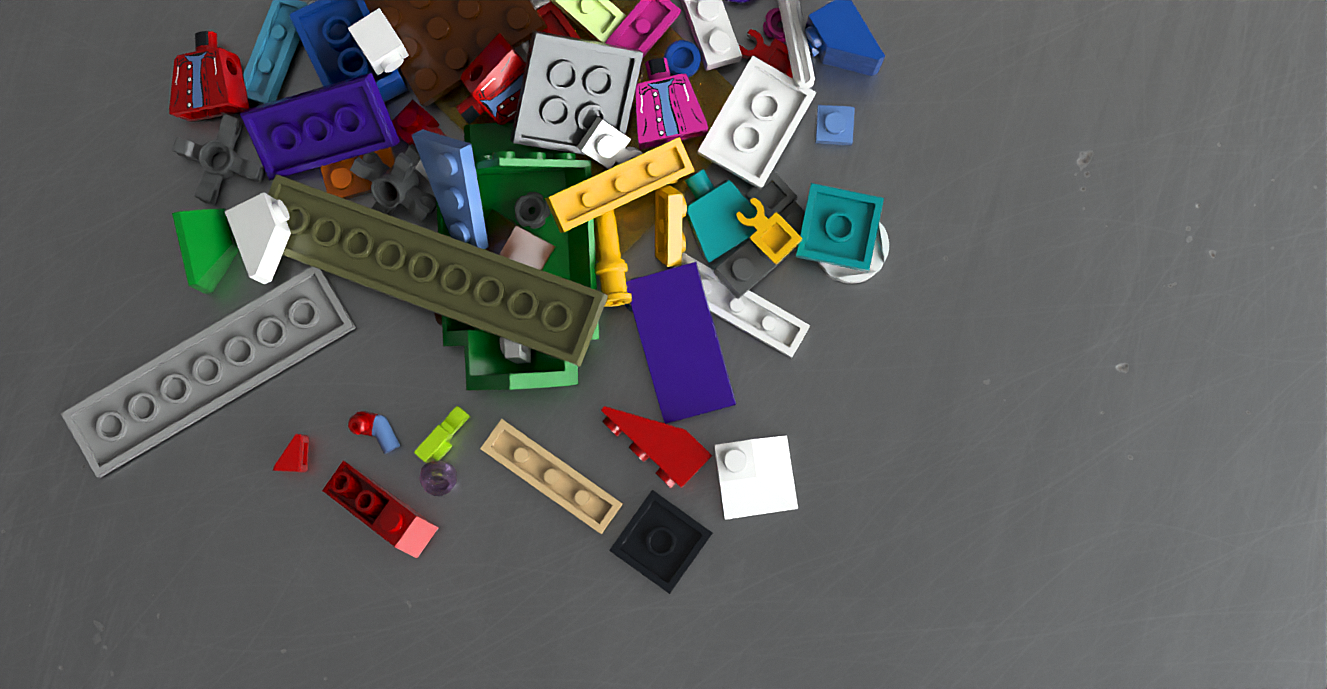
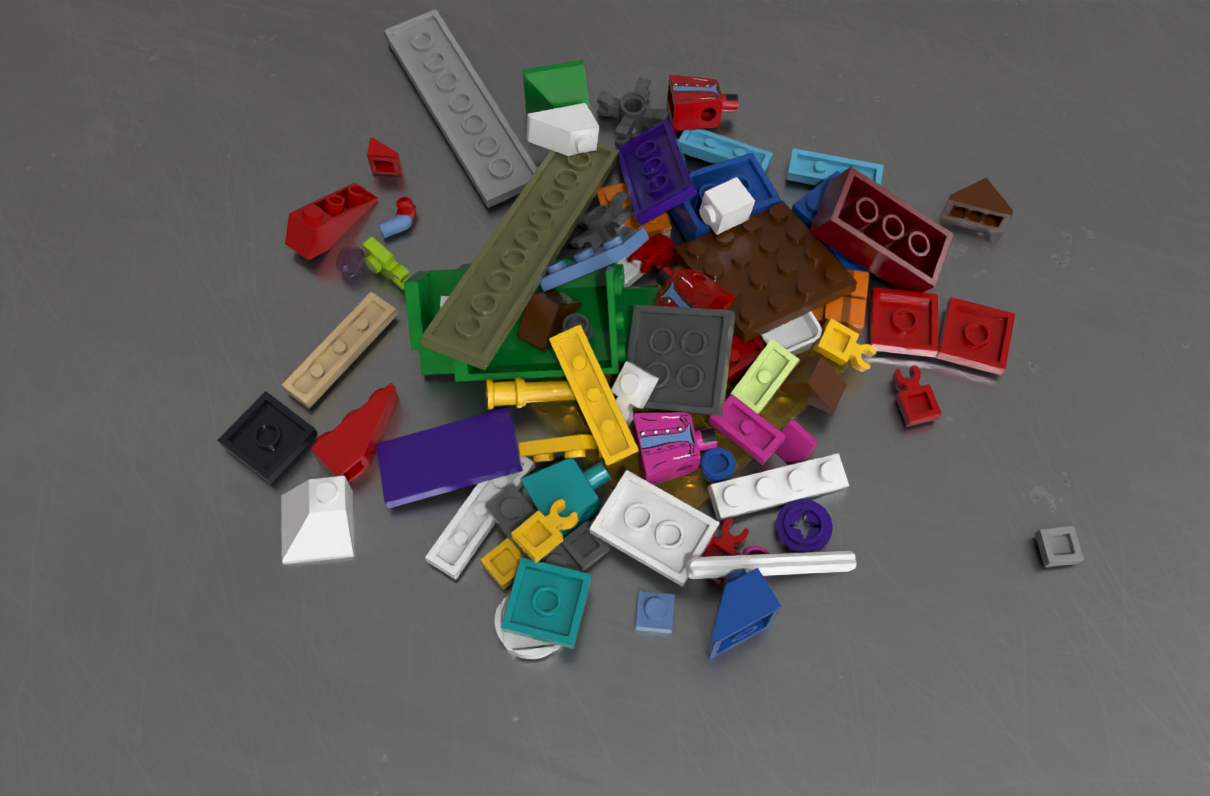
camera: 85 degrees right, 20 degrees down
none -> yellow plate [480,538,525,590]

